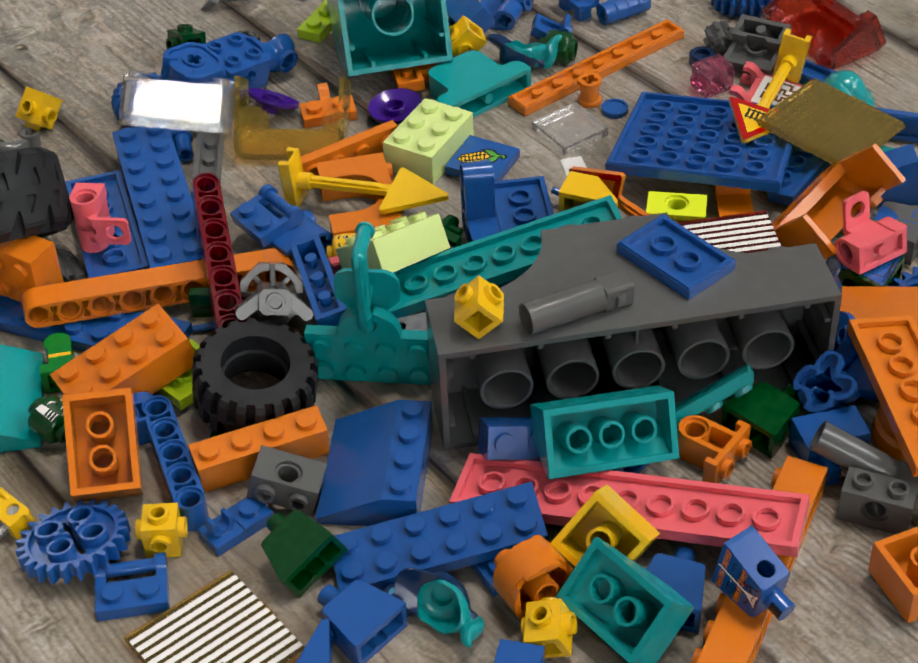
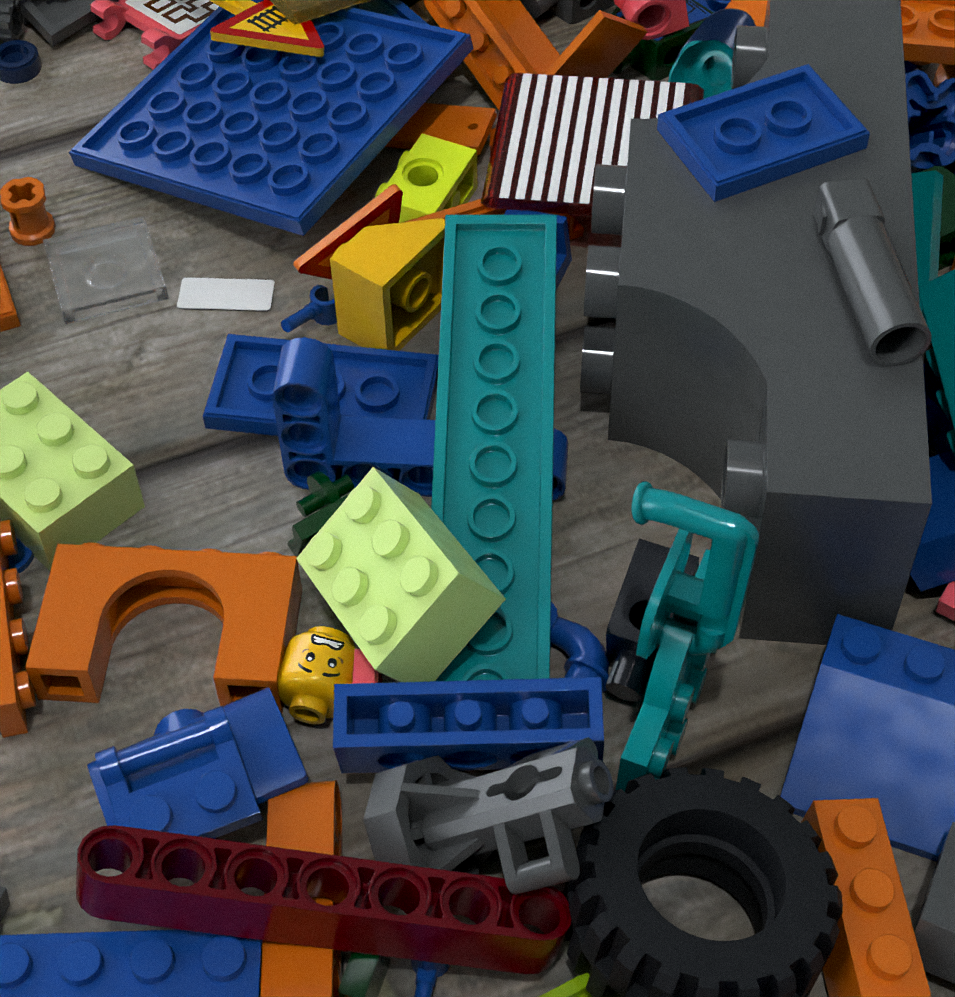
camera: 75 degrees left, 10 degrees up
yellow piece [278,147,449,214] -> none
blue tile [445,135,520,181] -> none
yellow brick [454,275,504,339] -> none
blue piece [601,98,629,119] -> none
clear pink brick [690,54,735,98] -> none

